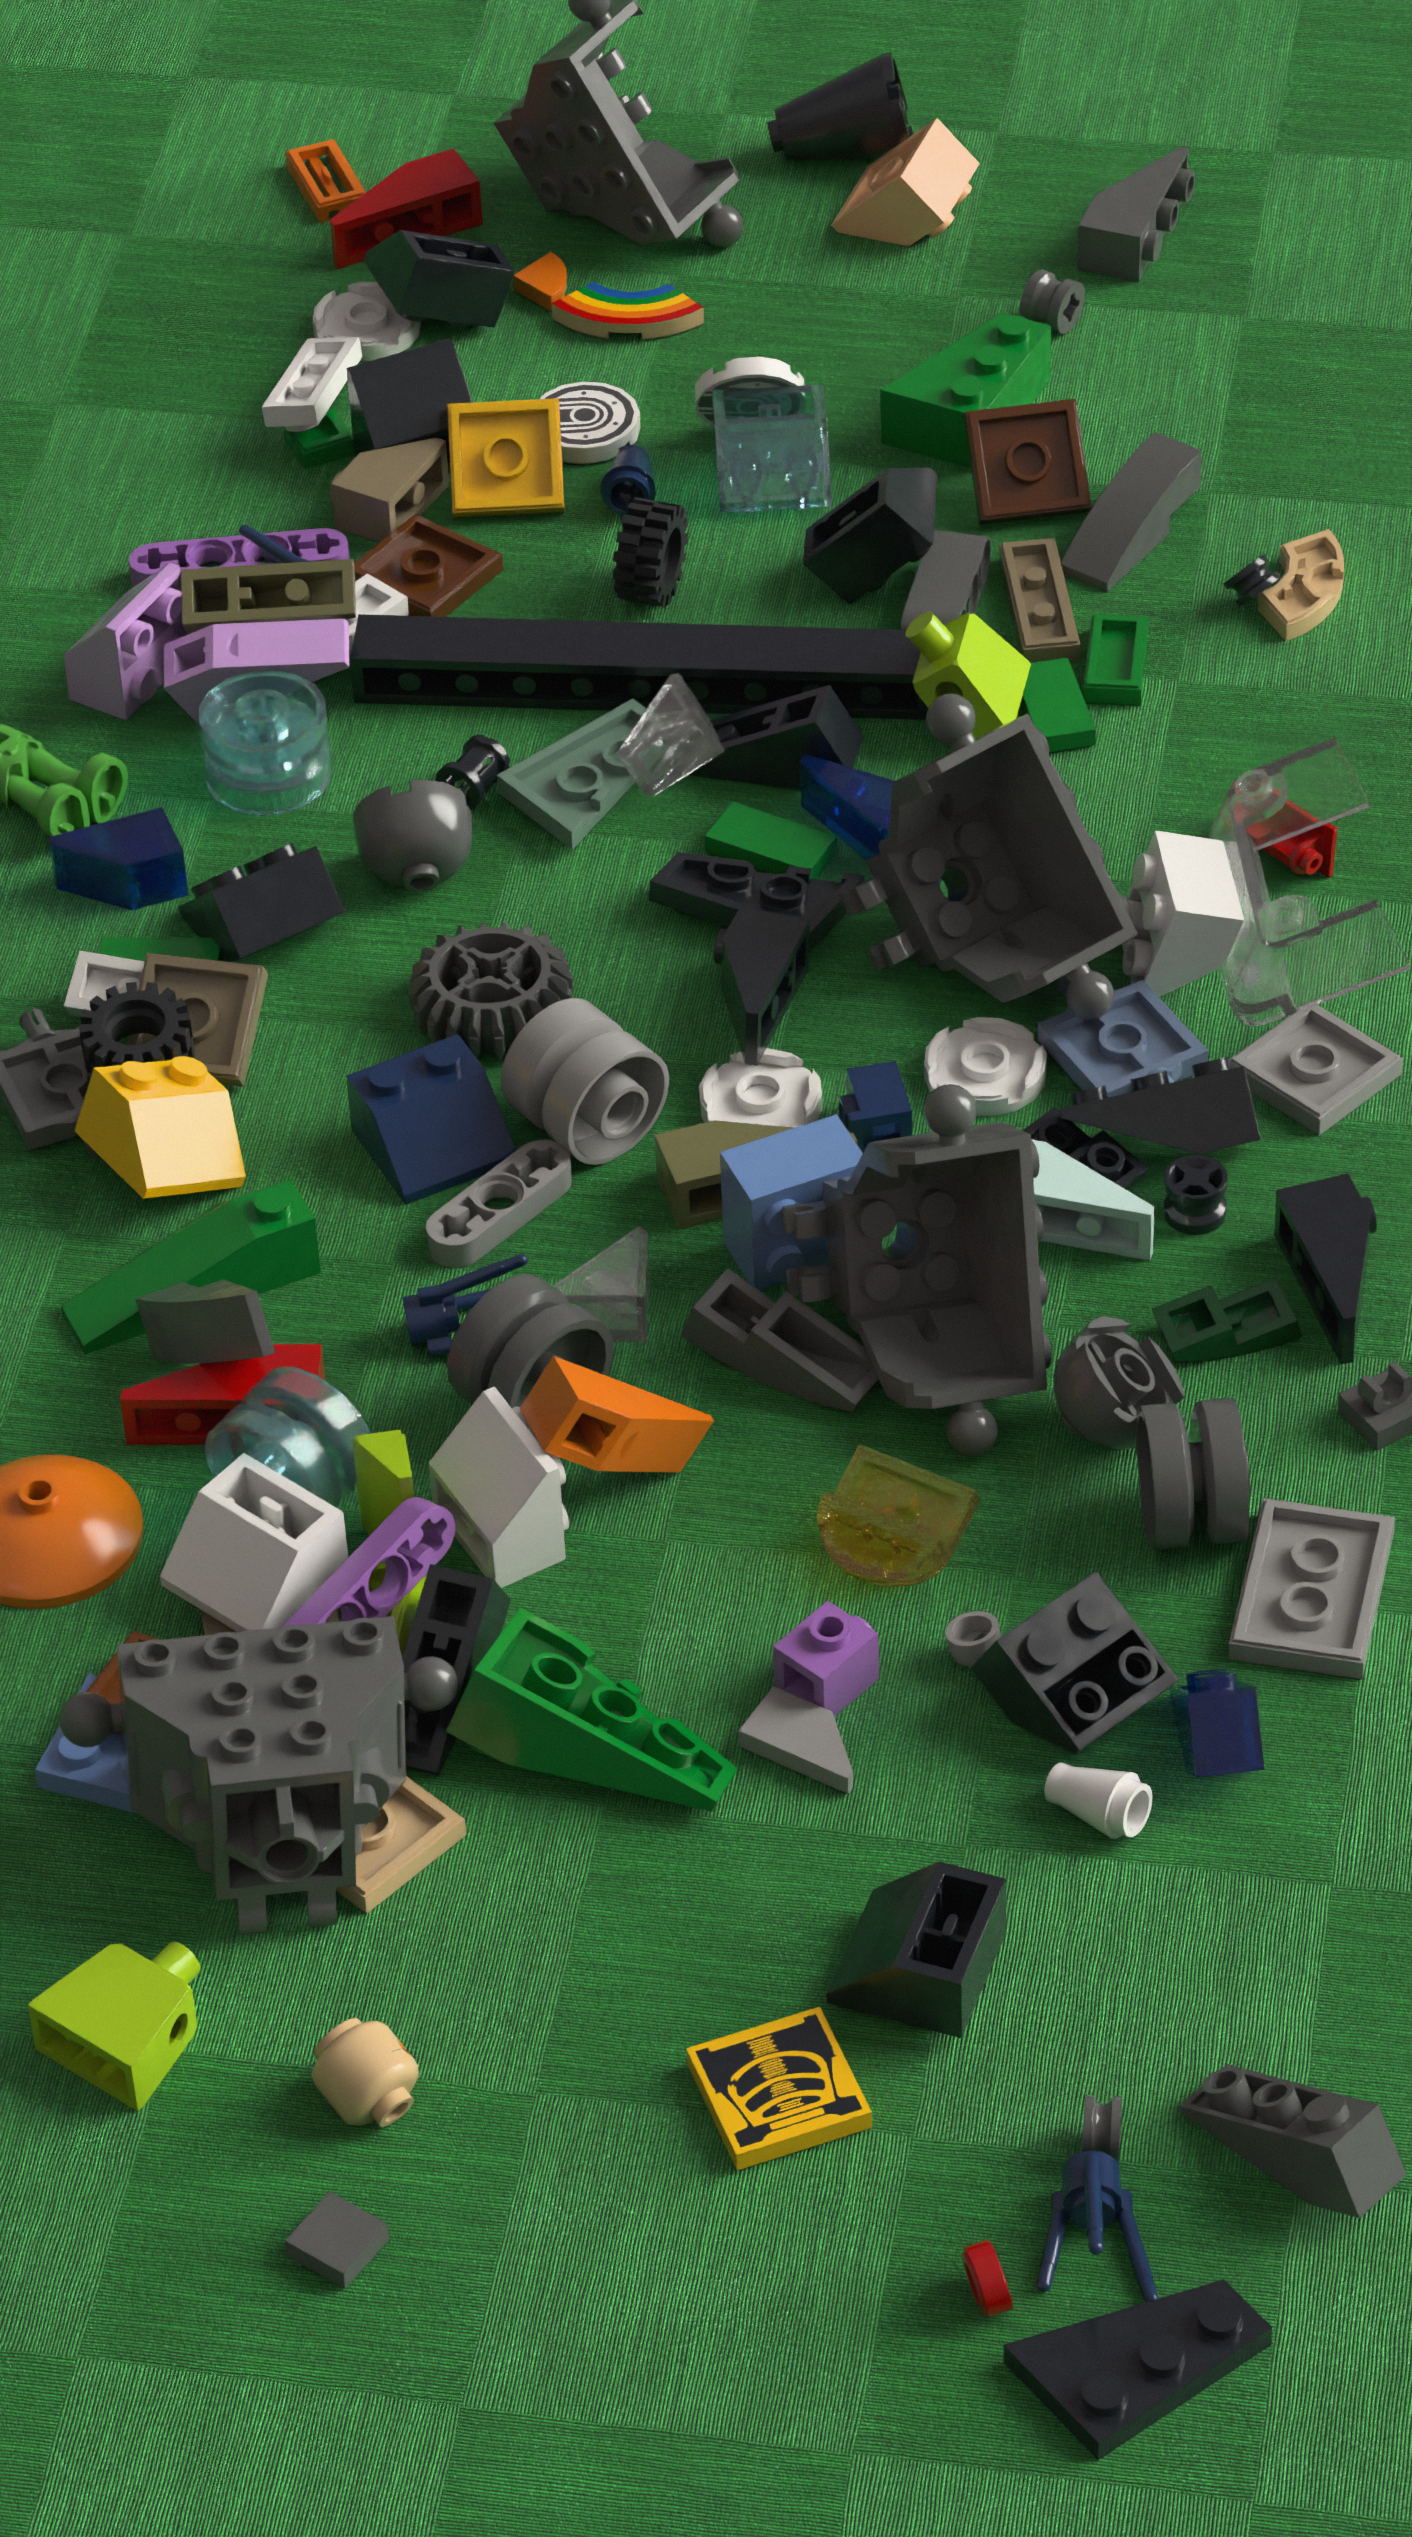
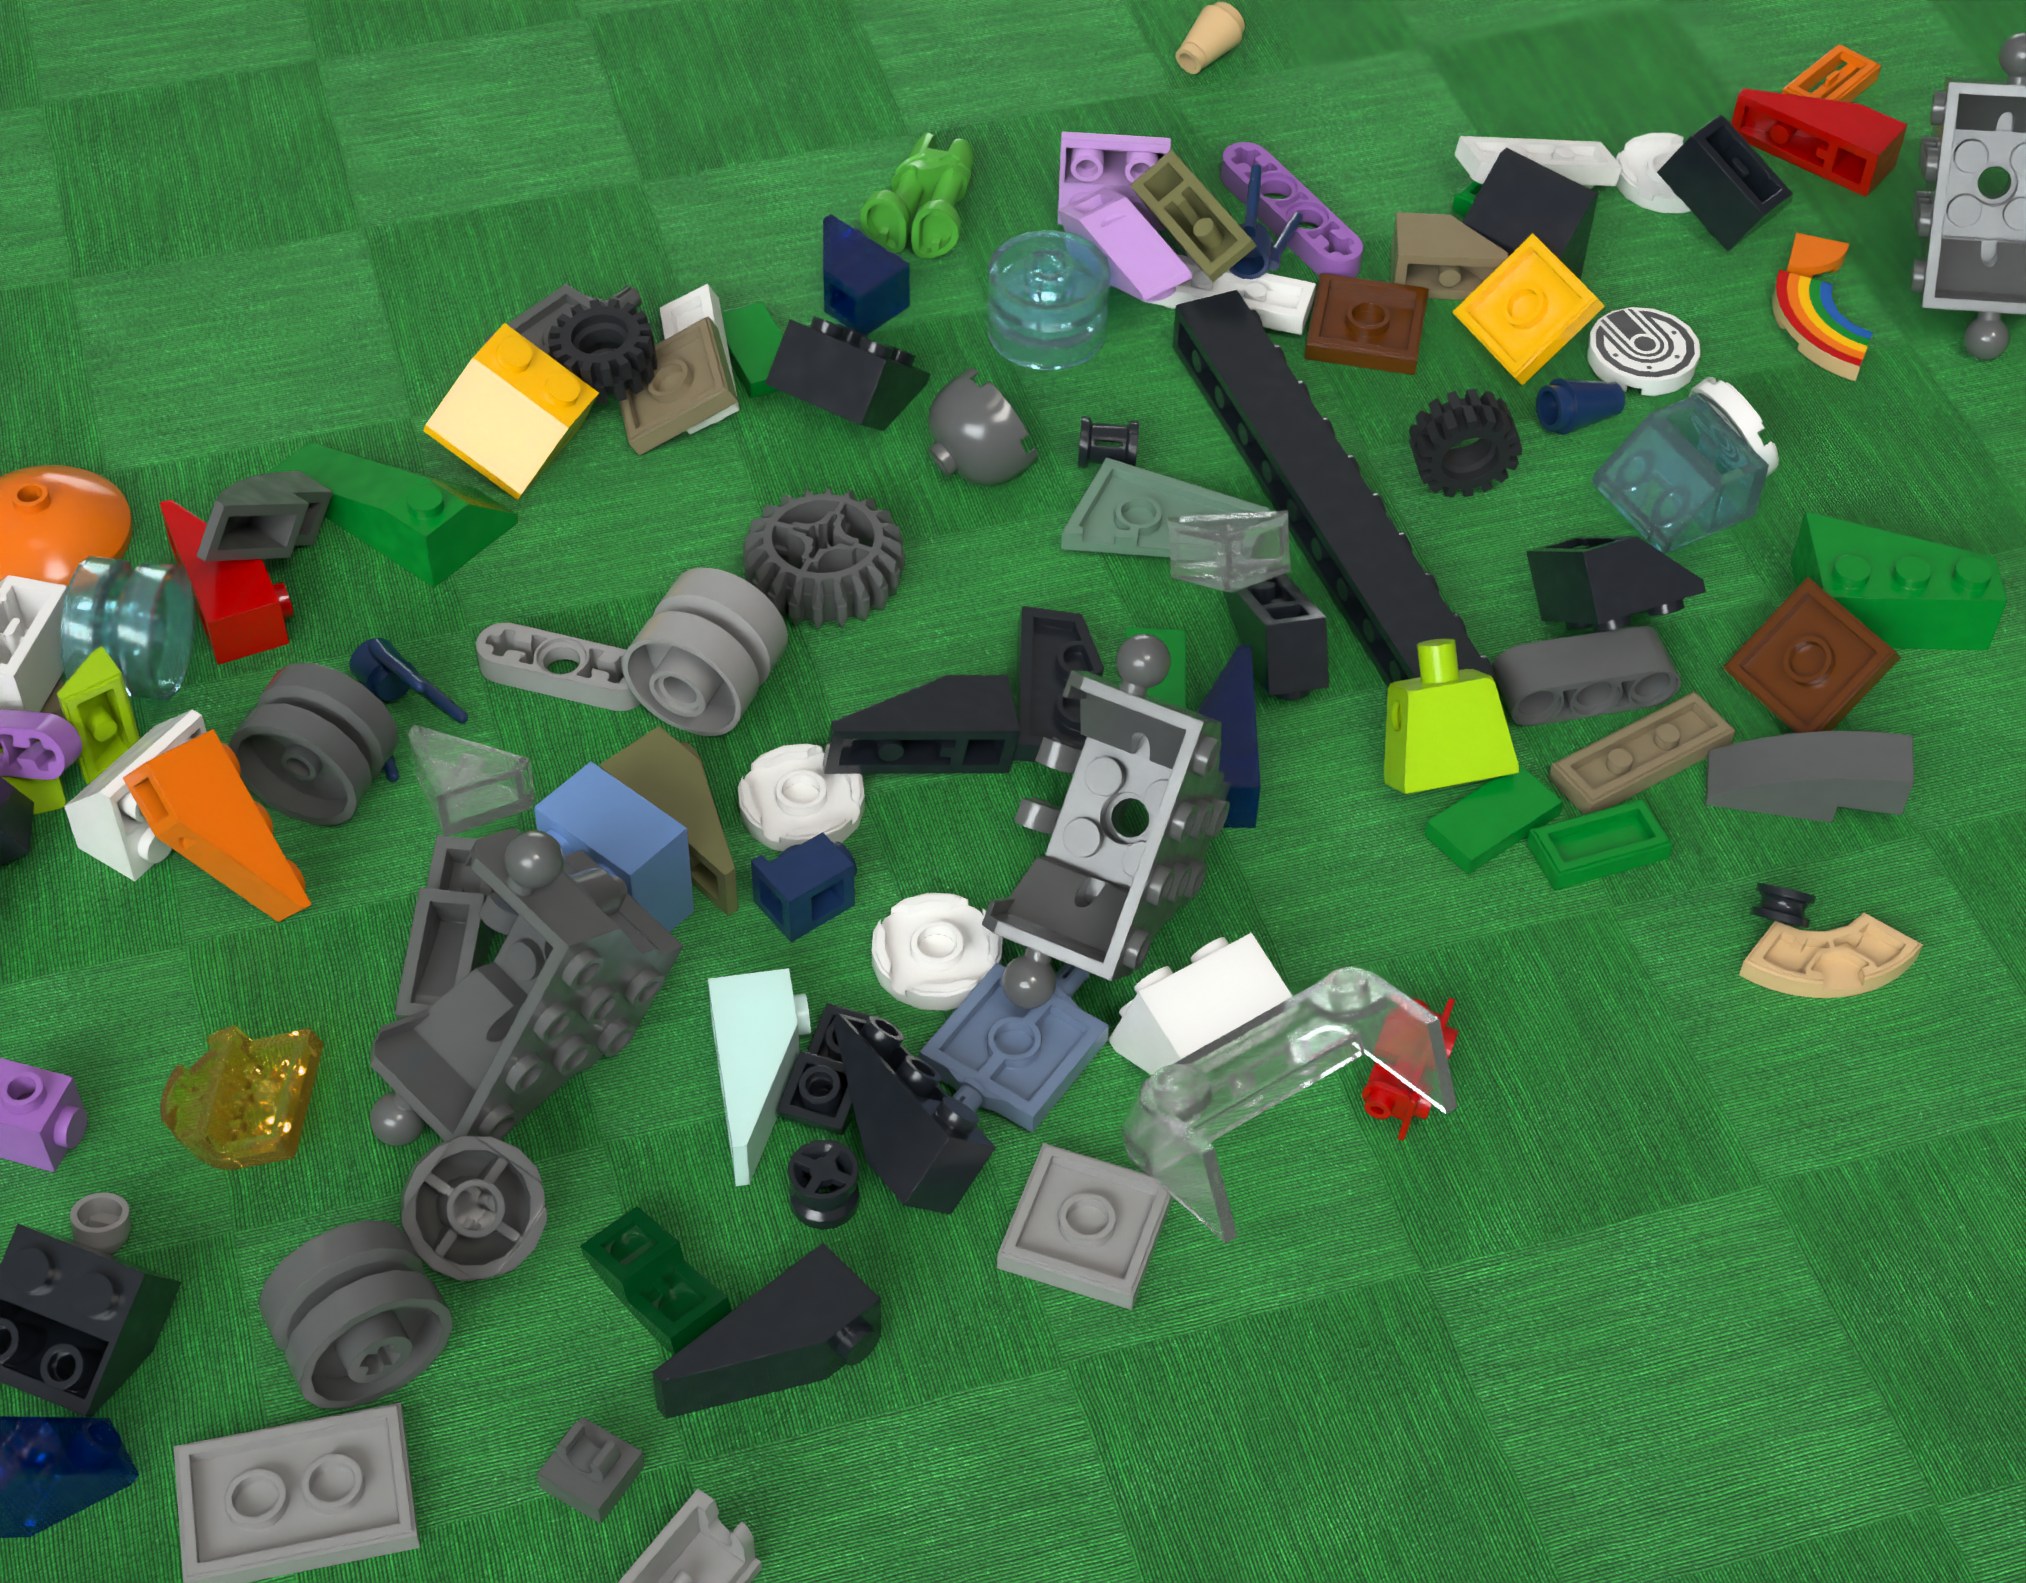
camera: 60 degrees right, 5 degrees up
dark blue slope [346,1034,516,1205] -> none

